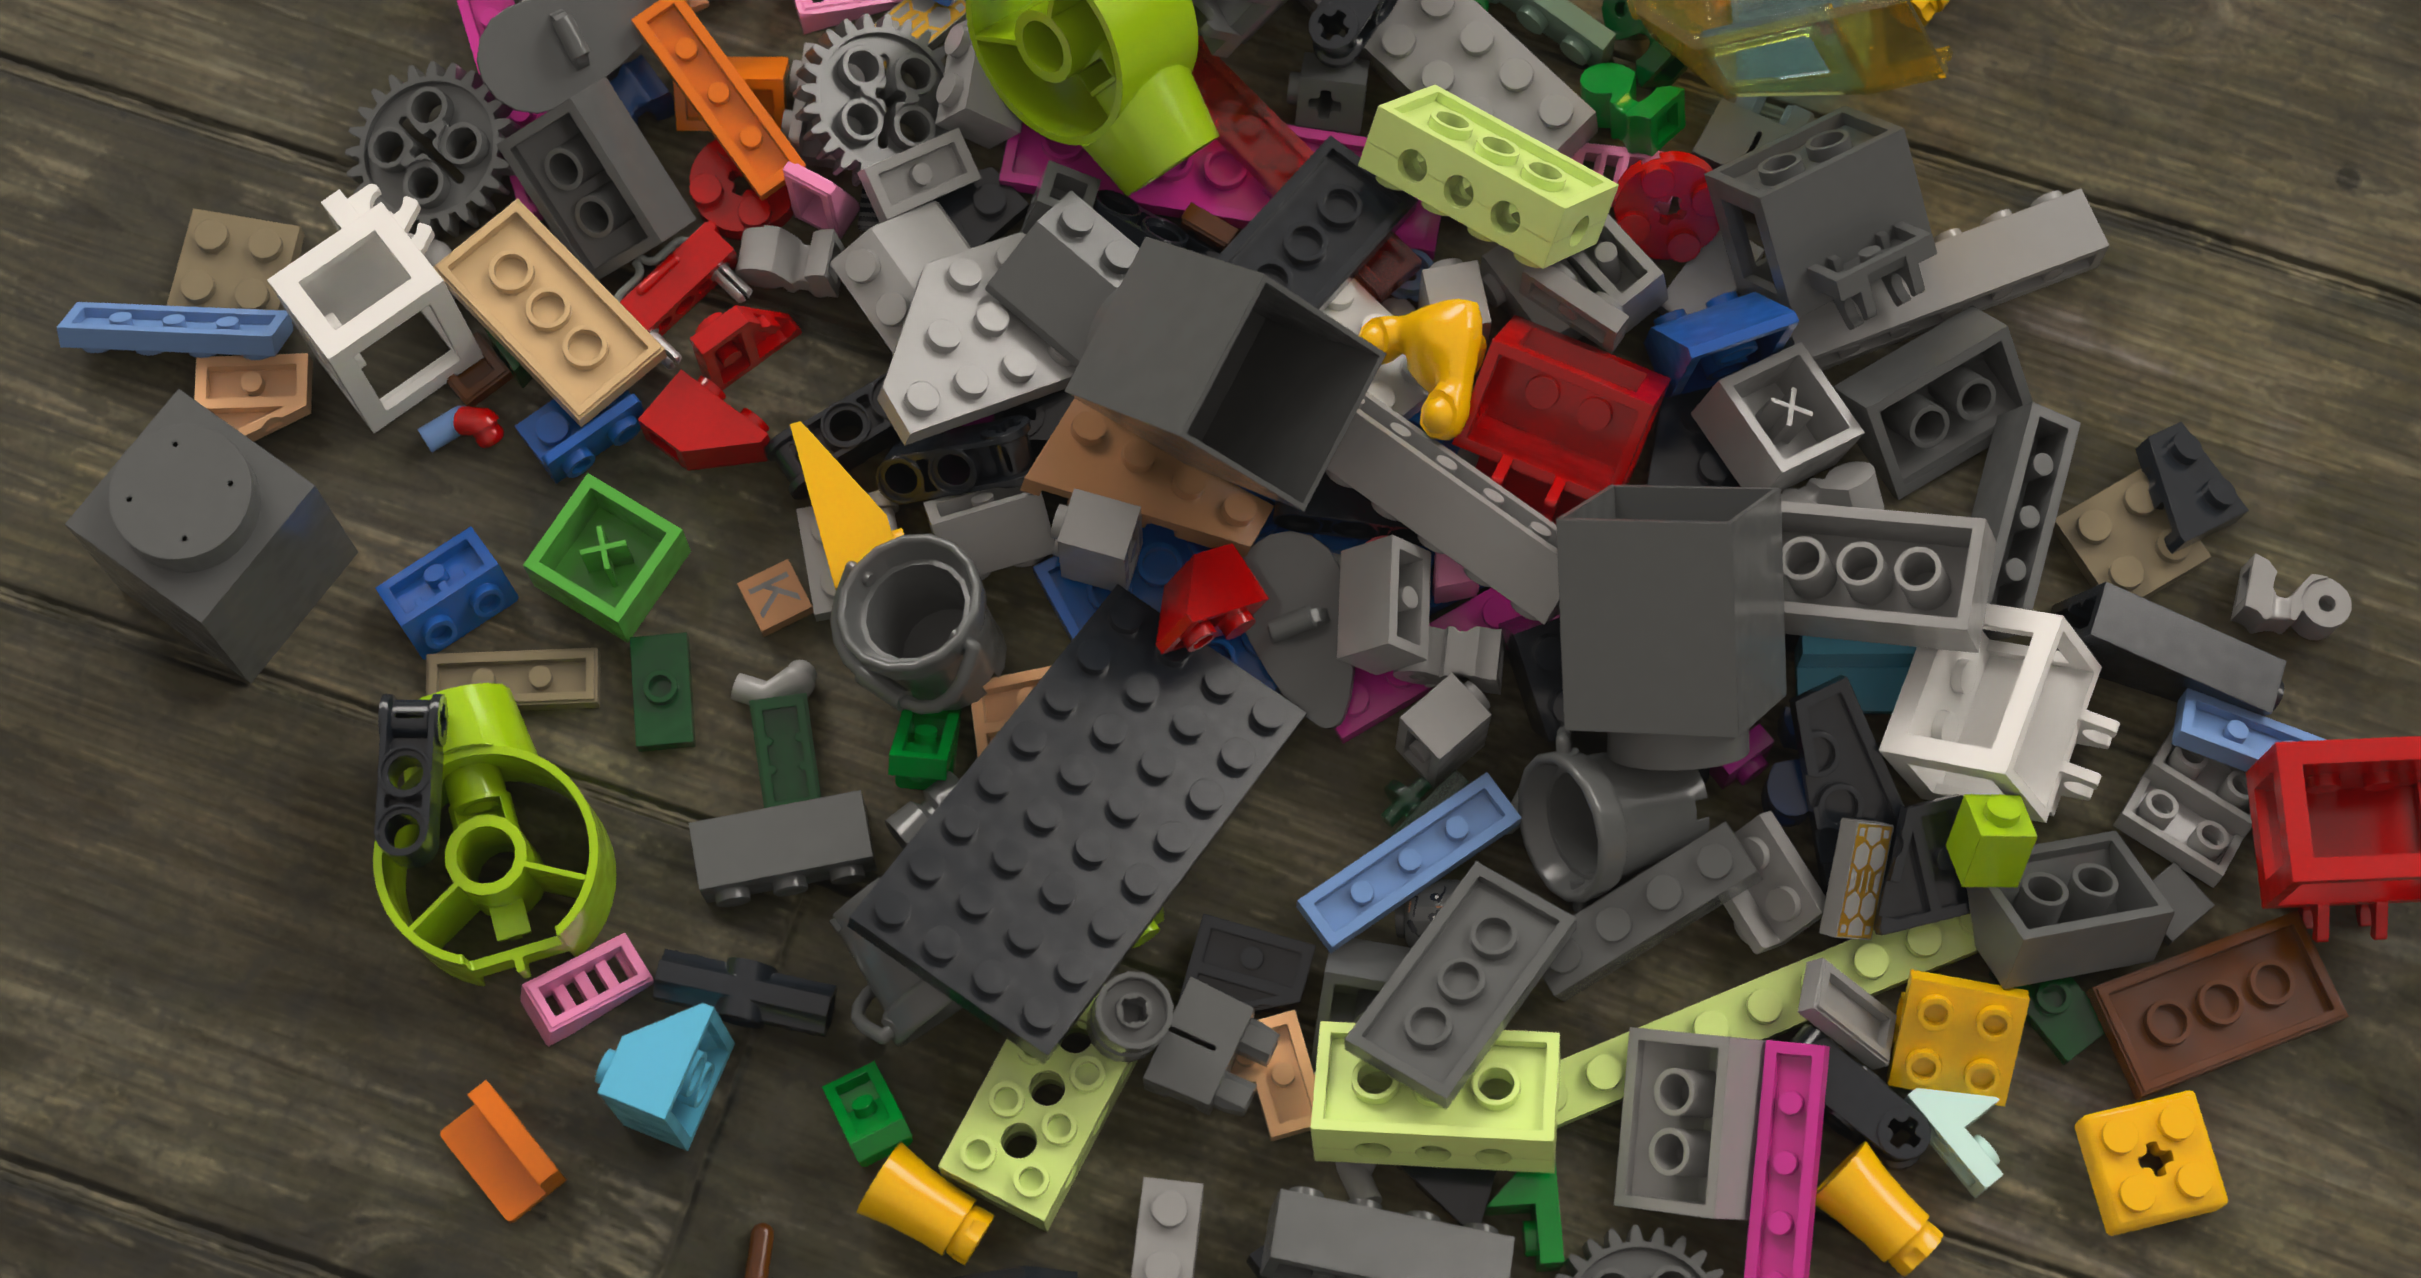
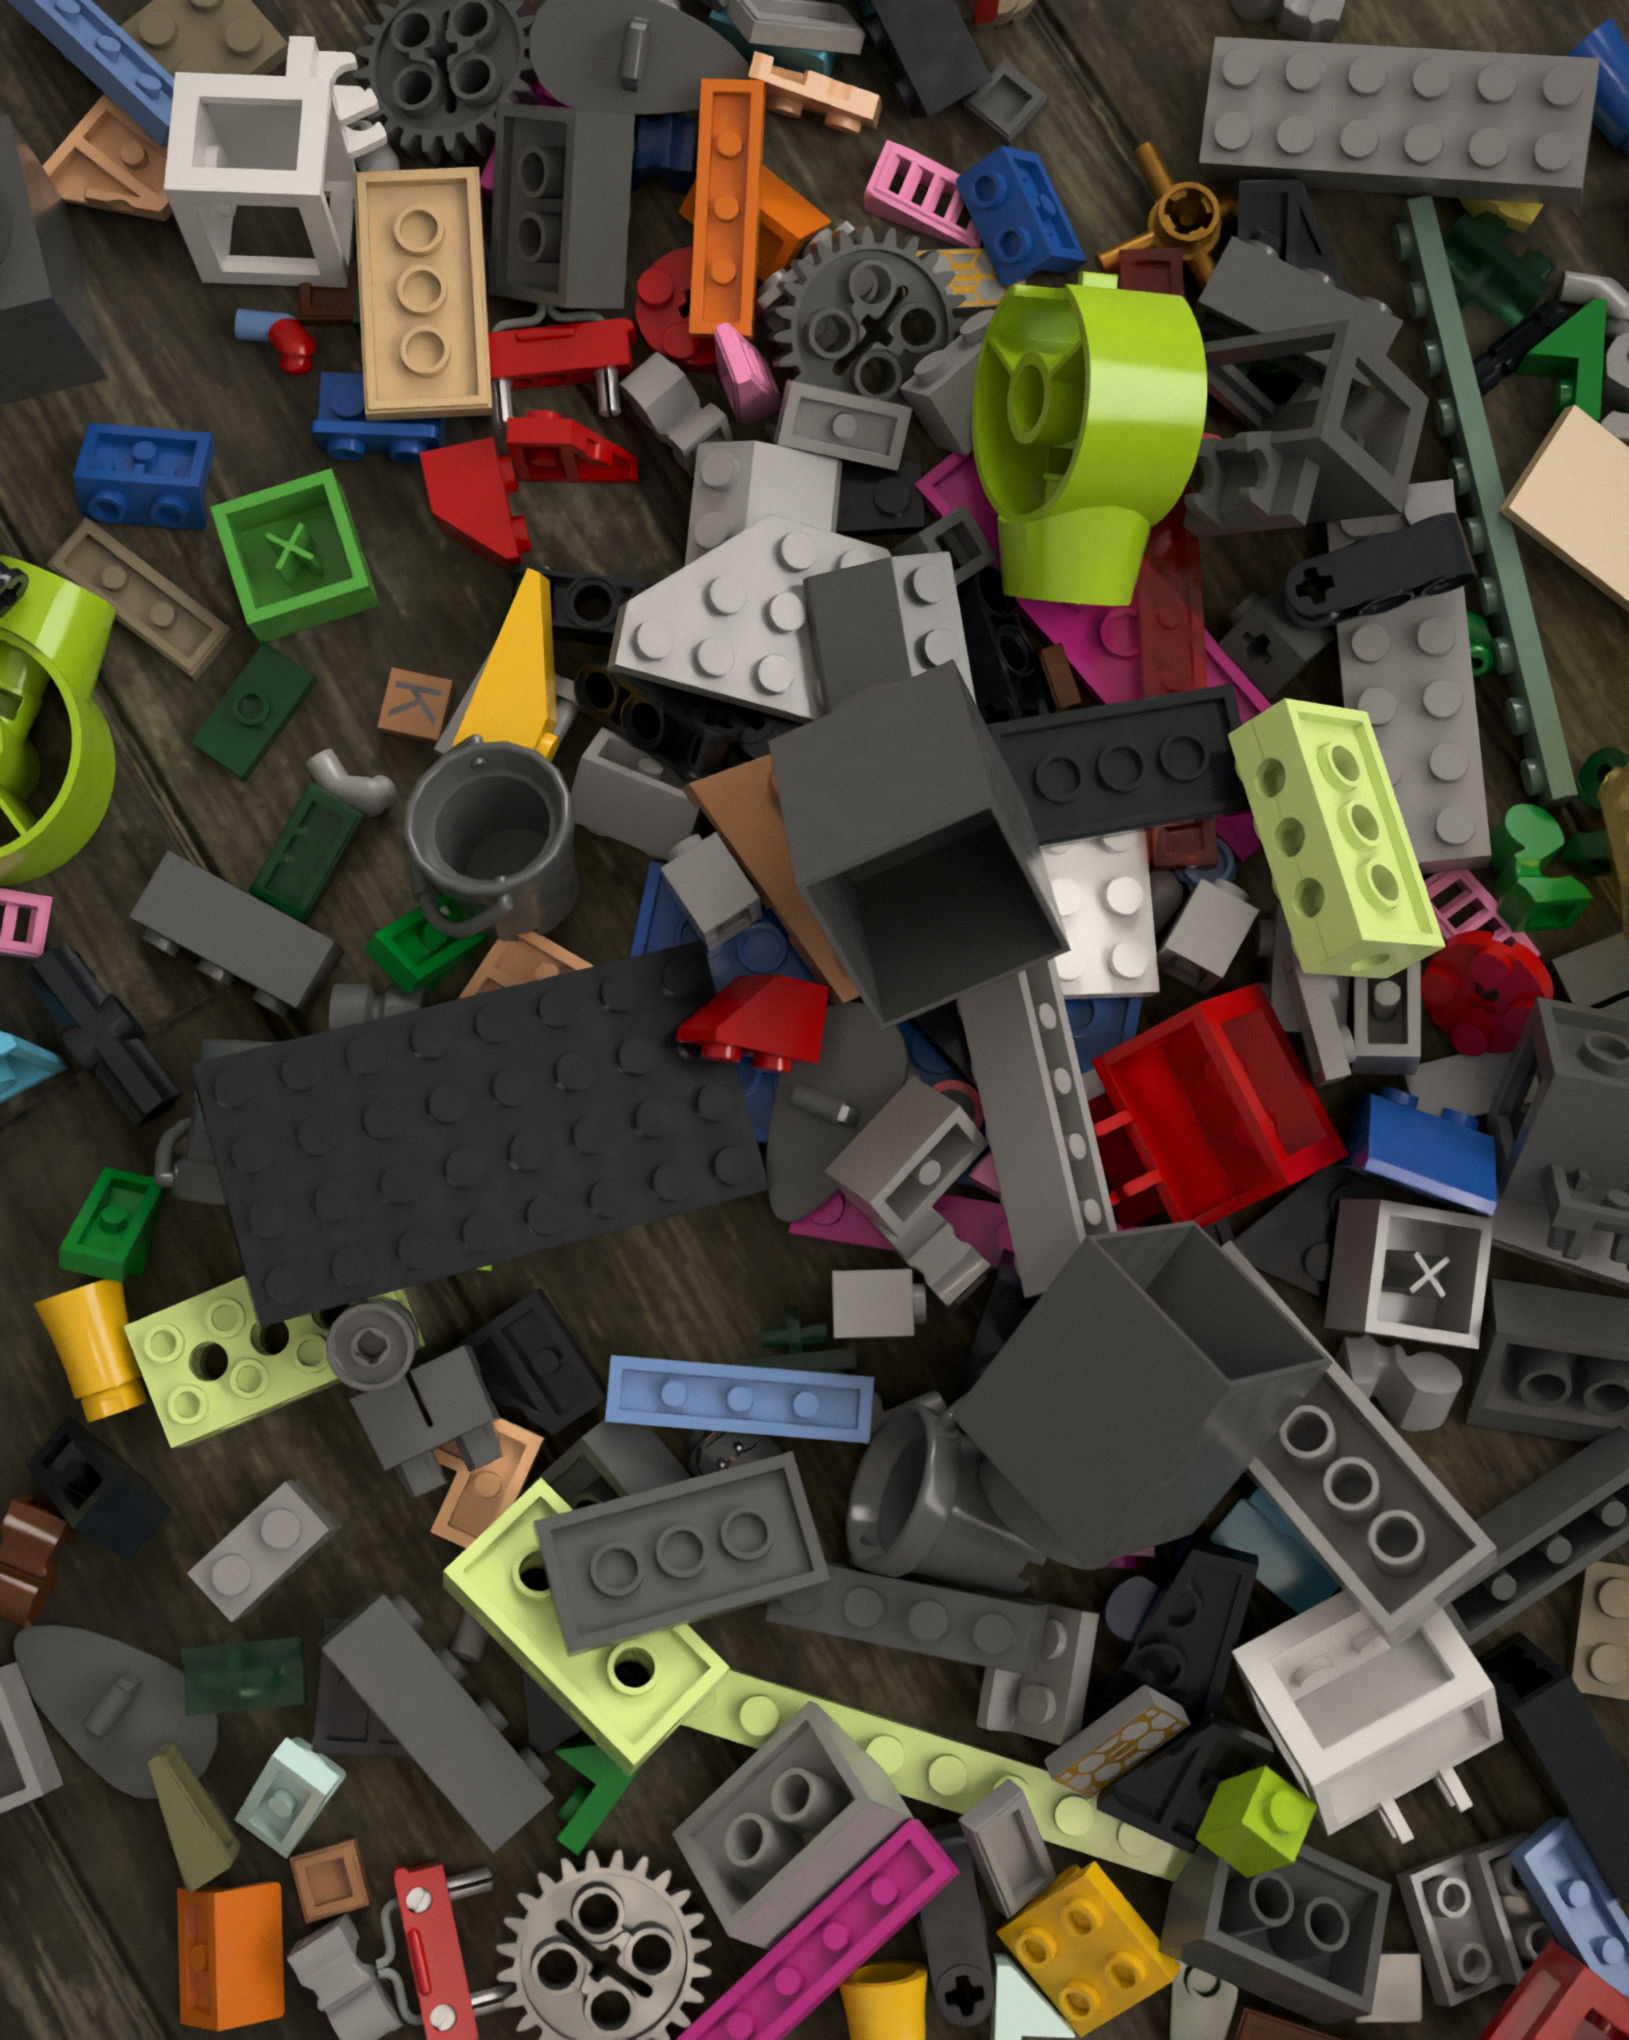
camera: 40 degrees right, 10 degrees up
yellow head [1359,298,1487,440] -> none

